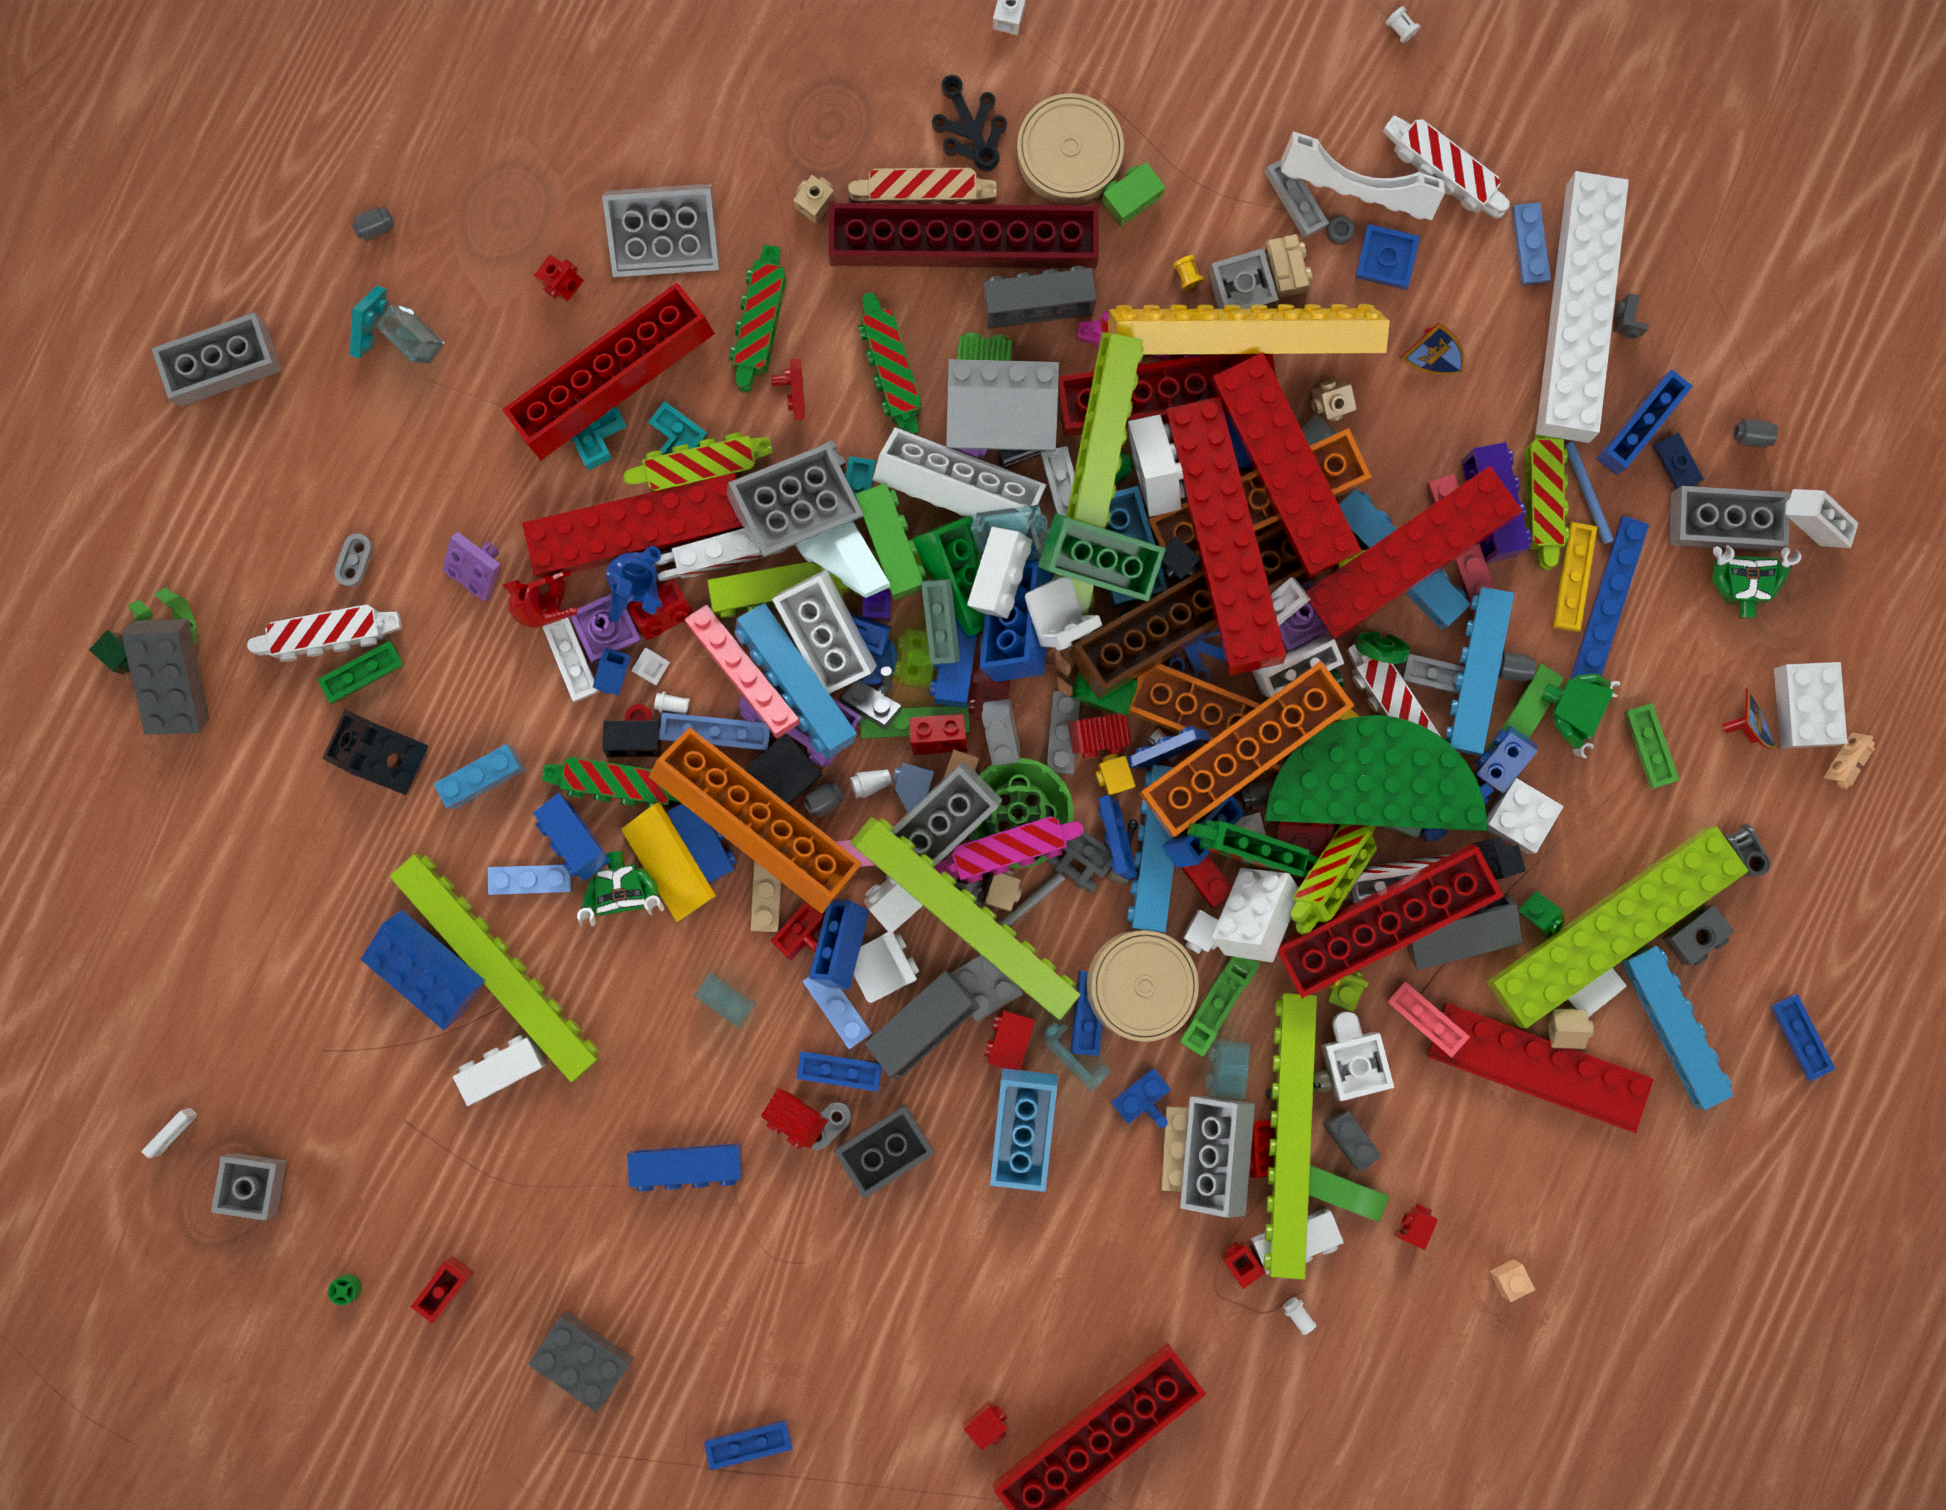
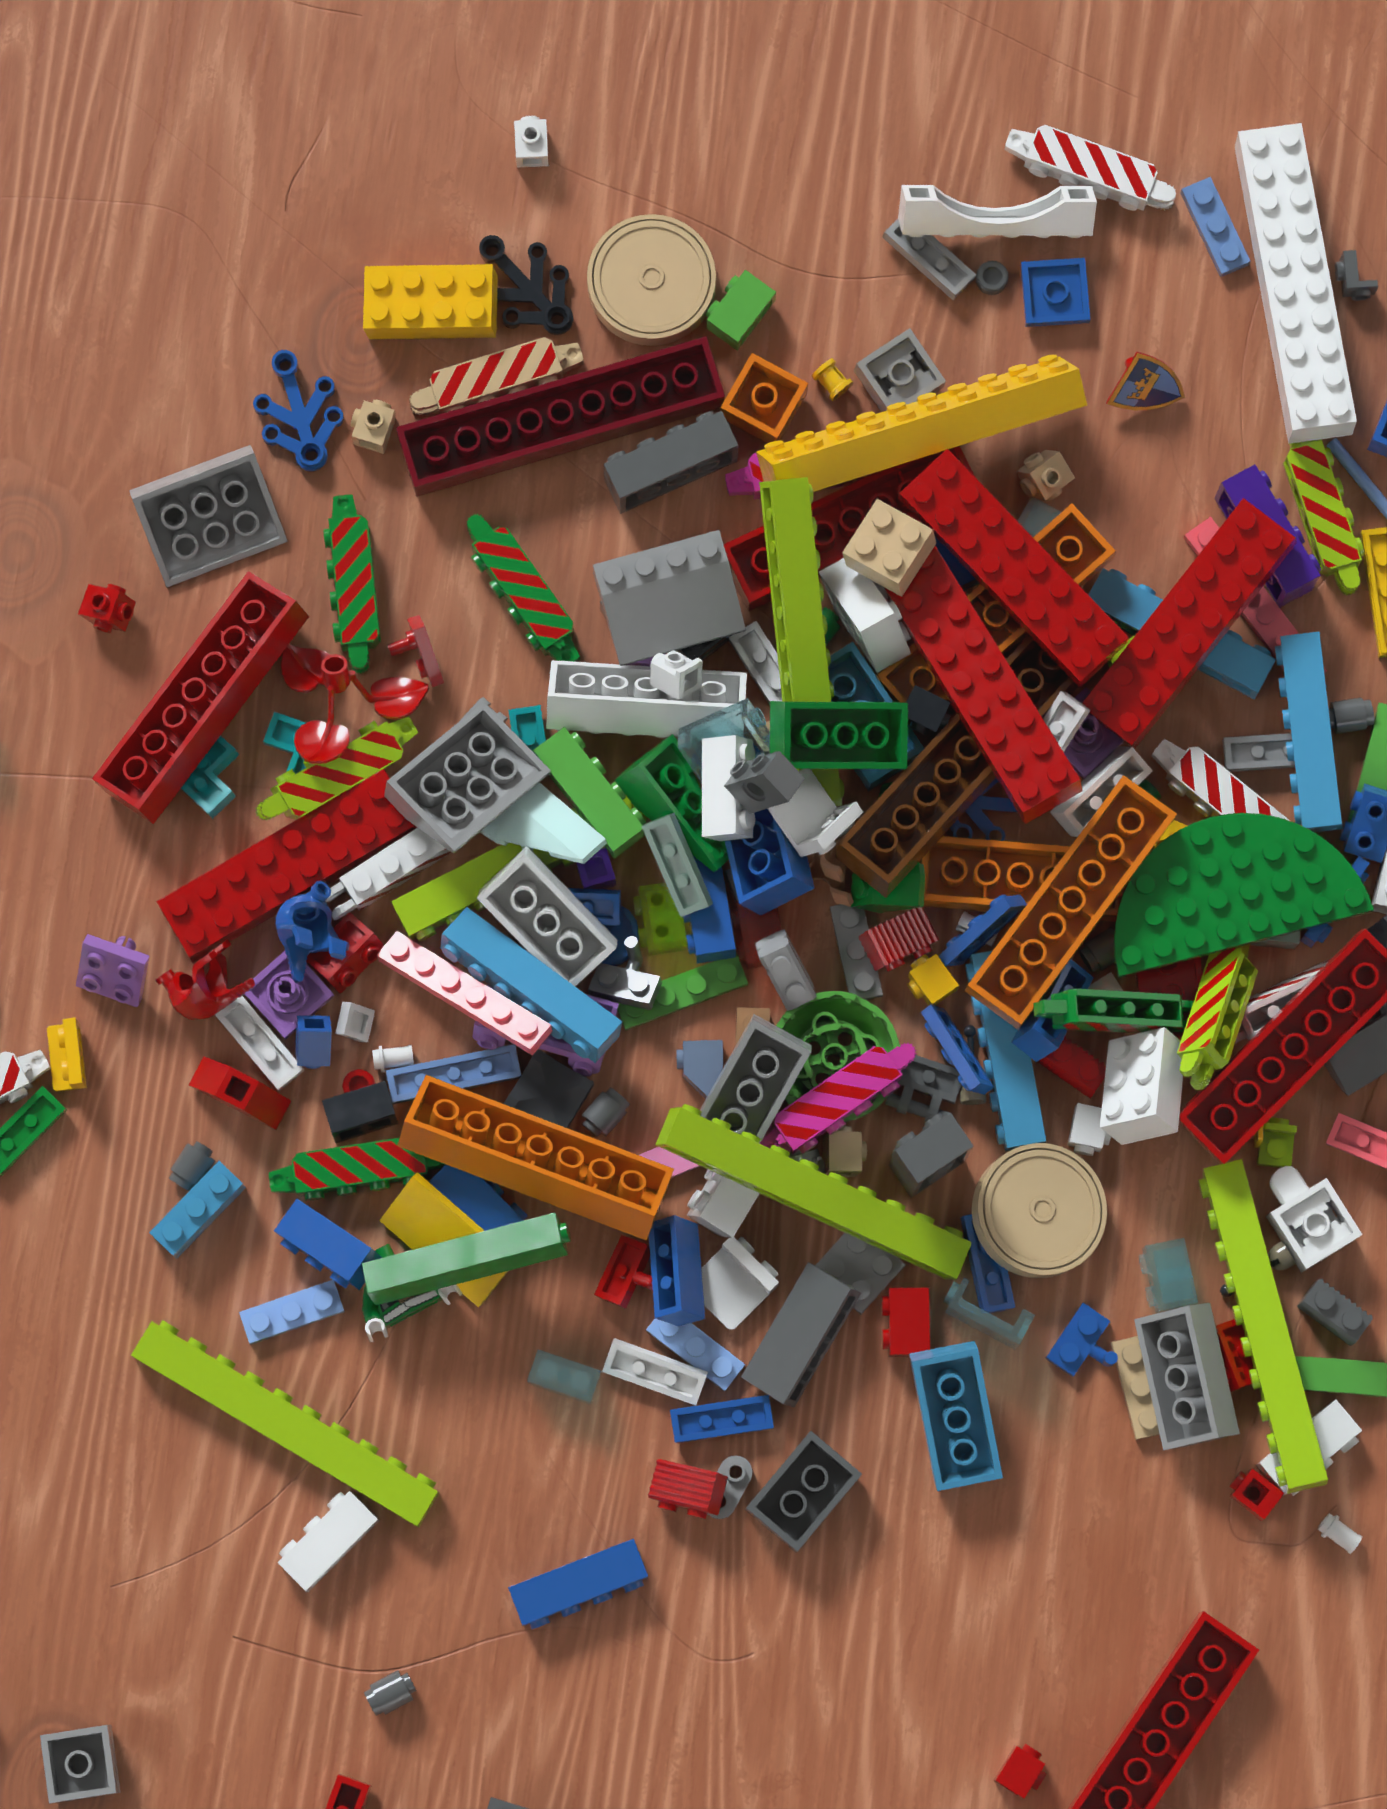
camera: 15 degrees left, 5 degrees down
black bracket [322,709,429,795] -> none
blue brick [360,910,485,1031] -> none
tan plate [751,861,781,932] -> none
white cone [850,769,892,799] -> none
red bracket [909,714,967,755] -> none
bright green brick [957,333,1013,361] -> none
light grey bar [998,873,1066,927] -> none
bright green slope [1179,956,1261,1057] -> none
tan brick [1263,234,1313,299] -> none
green tile [1355,631,1410,664] -> none
white bush [1385,6,1421,43] -> none
none -> yellow bracket [47,1017,87,1092]
none -> dark grey brick [169,1141,215,1191]
none -> red slope [189,1056,292,1131]
none -> blue plant [253,350,344,471]
none -> red plant [281,644,429,764]
none -> brick [362,1212,571,1306]
none -> yellow brick [363,264,498,339]
none -> dark grey brick [364,1670,417,1716]
none -> white plate [602,1338,708,1405]
none -> white brick [650,650,703,700]
none -> orange brick [720,353,808,443]
none -> dark grey brick [724,751,805,814]
none -> tan brick [842,499,936,597]
none -> dark grey brick [889,1113,974,1198]

